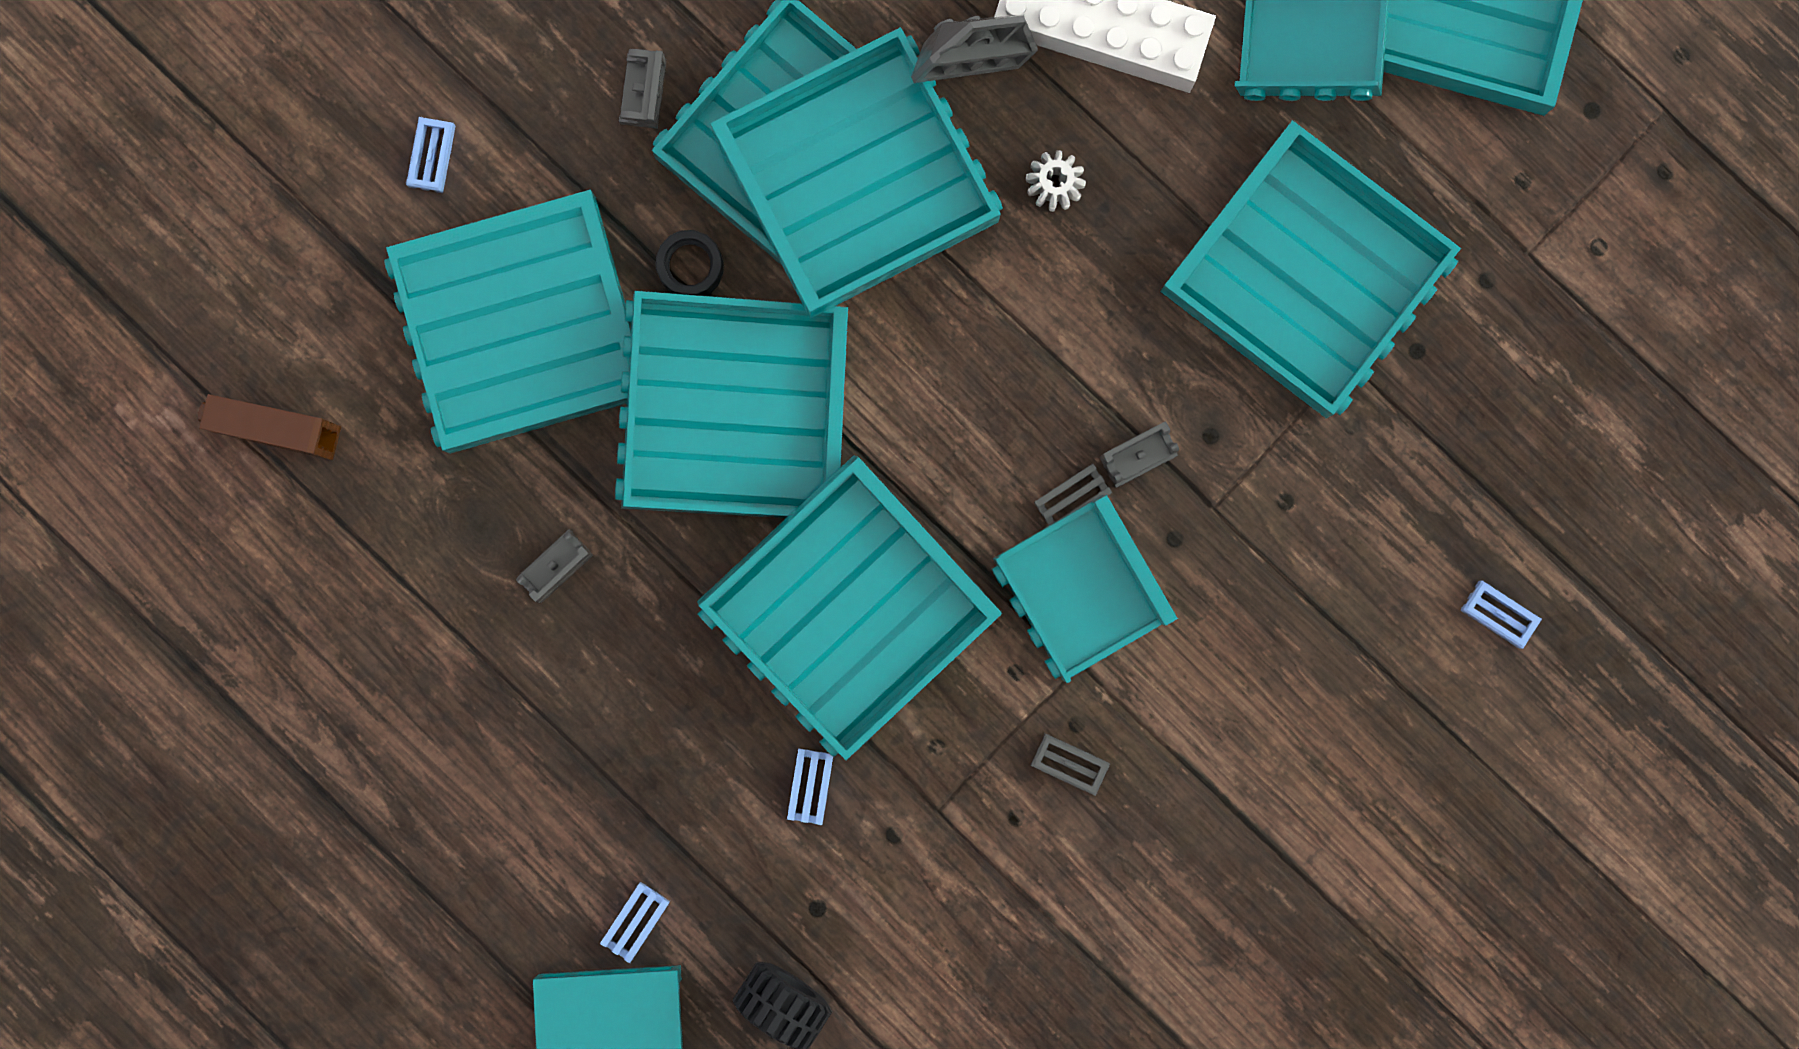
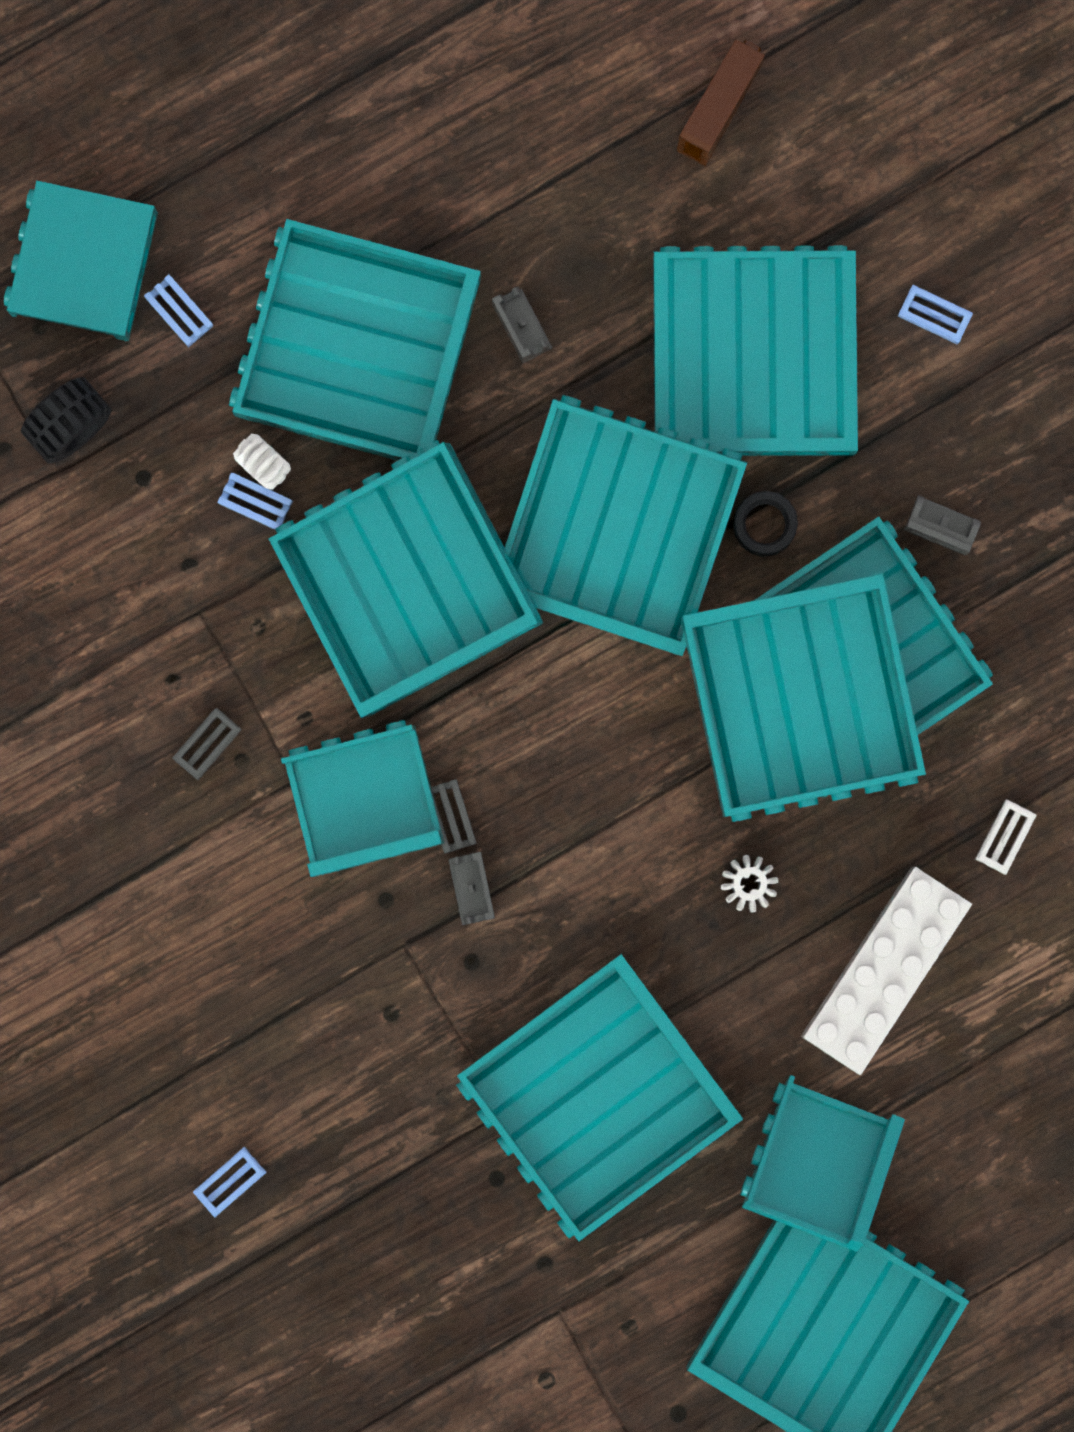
camera: 110 degrees right, 0 degrees up
dark grey wedge [911,15,1038,83] -> none
none -> teal panel [229,219,481,461]
none -> white gear [233,434,291,489]

